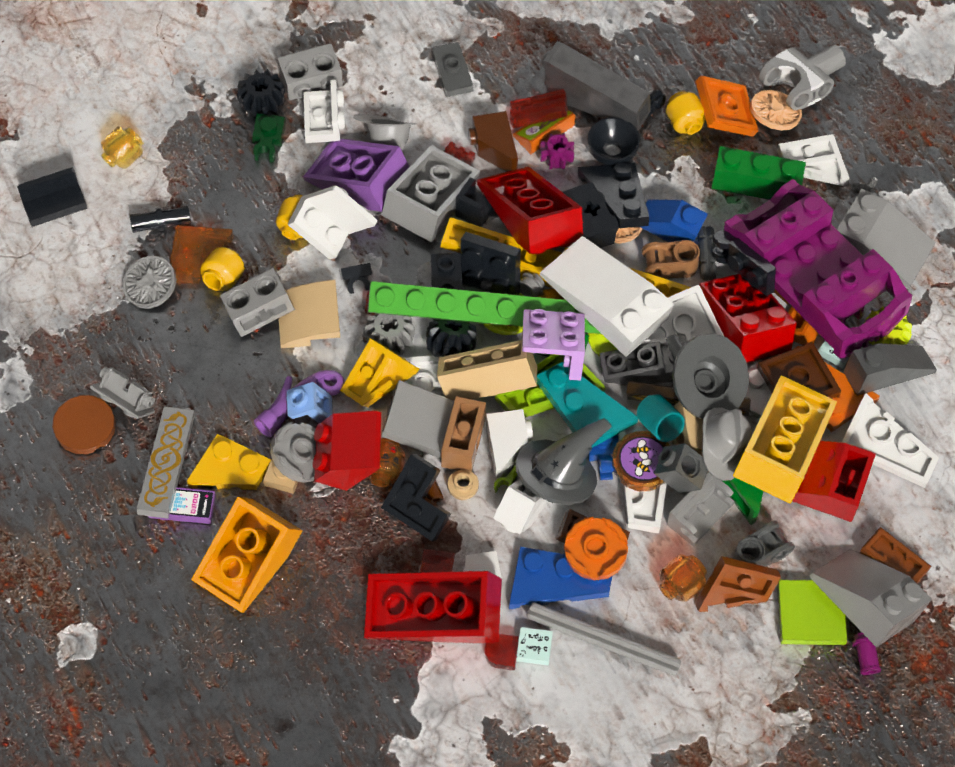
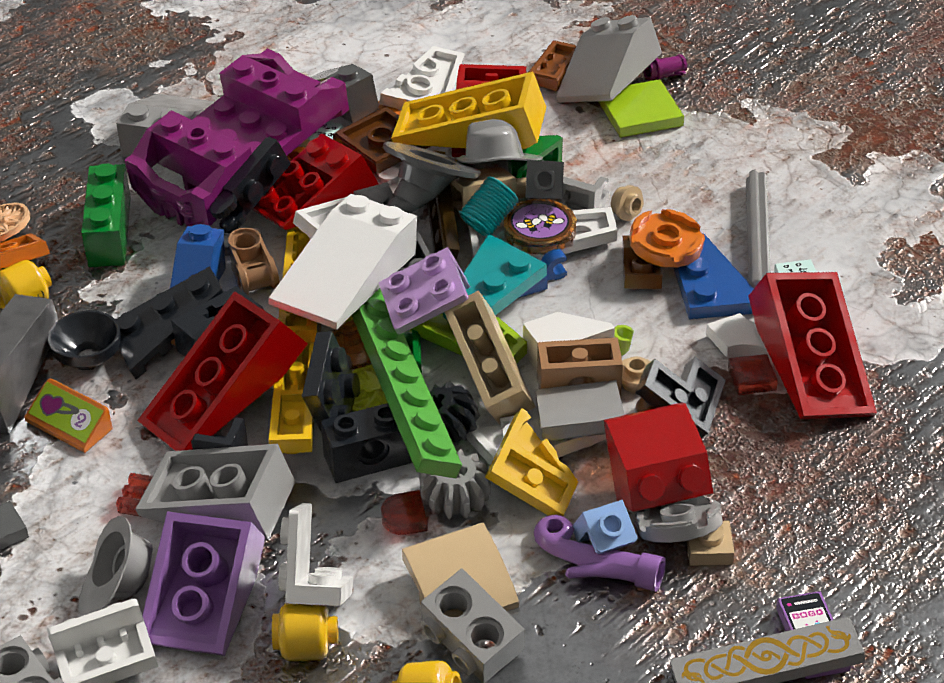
camera: 105 degrees left, 20 degrees down
yellow wing [187,434,271,490] -> none
light orange slope [191,497,303,613] -> none
black tile [339,263,372,294] -> none
reddish brown slope [468,111,518,172] -> none
white slope [493,479,548,534] -> none
clear red tile [510,89,568,129] -> none
dark grey piece [515,418,612,505] -> none
magenta gear [540,134,575,170] -> none
clear orange head [659,554,707,602] -> none
dark orange wing [695,556,781,612] -> none
dark grey piece [732,521,795,567] -> none
white wing [777,134,850,186] -> none
light grey leg [852,177,877,191] -> none
none -> tan plate [611,185,644,221]

